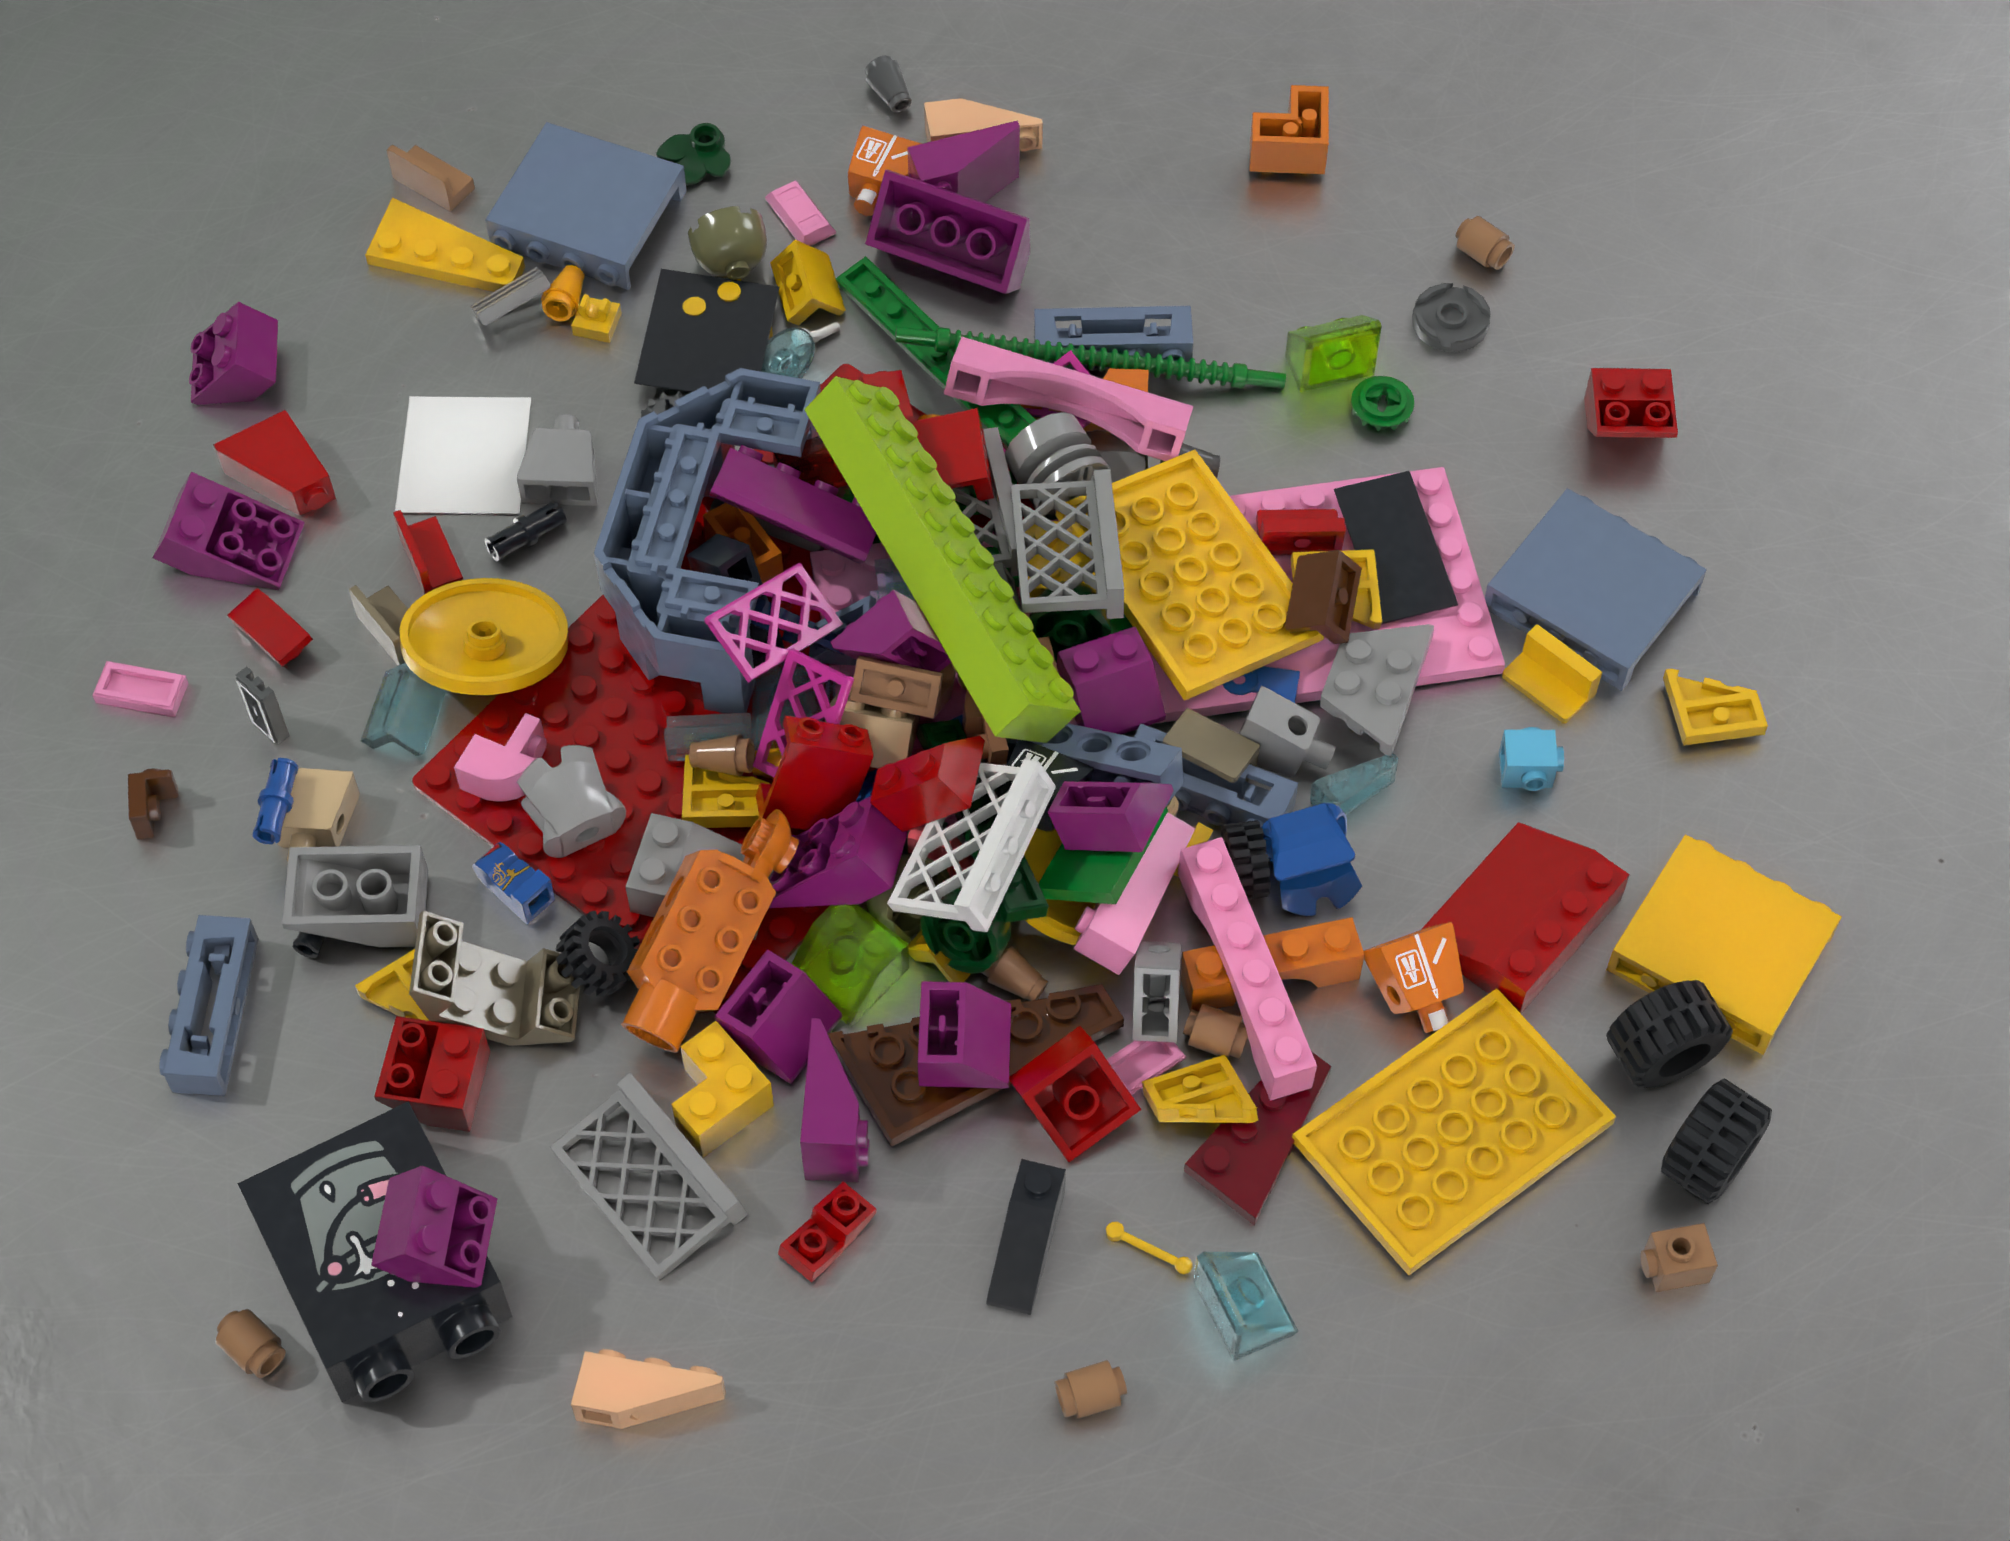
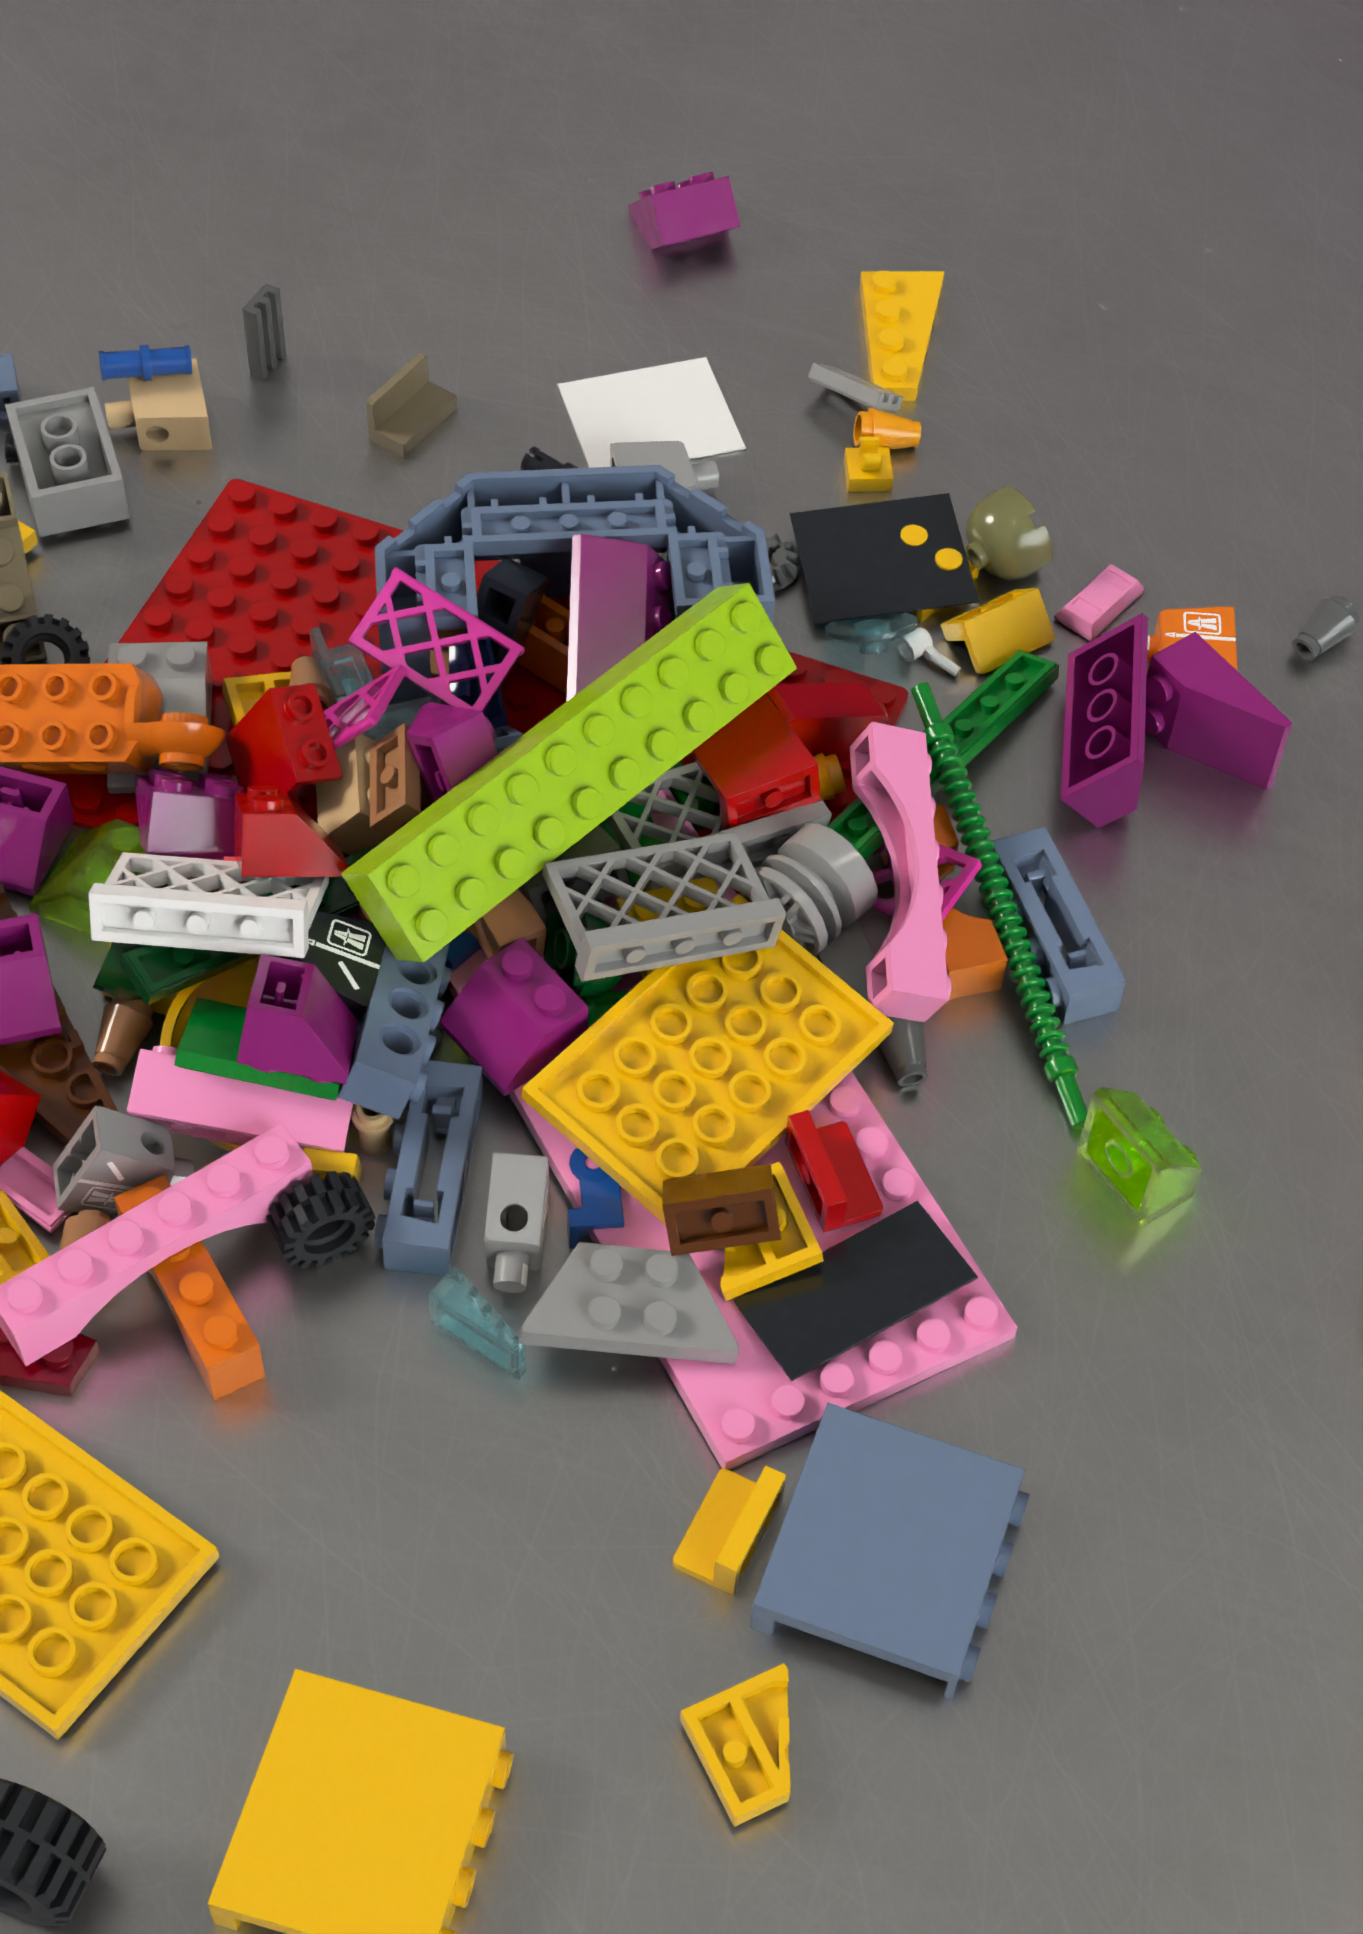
camera: 70 degrees right, 5 degrees down
bright pink tile [92,661,189,717] -> none
reddish brown bracket [128,768,179,839] -> none
magenta slope [152,472,305,590] -> none
red slope [213,410,336,516] -> none
red slope [227,588,313,667] -> none
clear light blue panel [360,663,447,756] -> none
medium nougat panel [386,145,475,212] -> none
red panel [393,510,464,594] -> none
yellow dish [400,578,568,695] -> none
bright pink brick [454,713,547,802] -> none
blue leg [472,842,555,925] -> none
sand blue panel [485,122,687,290] -> none
light grey piece [517,745,626,858] -> none
dark green plate [656,123,731,186] -> none
light nougat slope [924,98,1043,152] -> none
dark tan panel [1162,708,1260,783] -> none
blue piece [1261,803,1362,916] -> none
green gear [1351,376,1415,431] -> none
orange torso [1363,922,1464,1033] -> none
dark grey tile [1412,283,1490,352] -> none
red slope [1421,822,1630,1014] -> none
medium azure brick [1499,727,1564,791] -> none
red slope [1584,368,1678,438] -> none
black tyre [1606,980,1733,1088] -> none

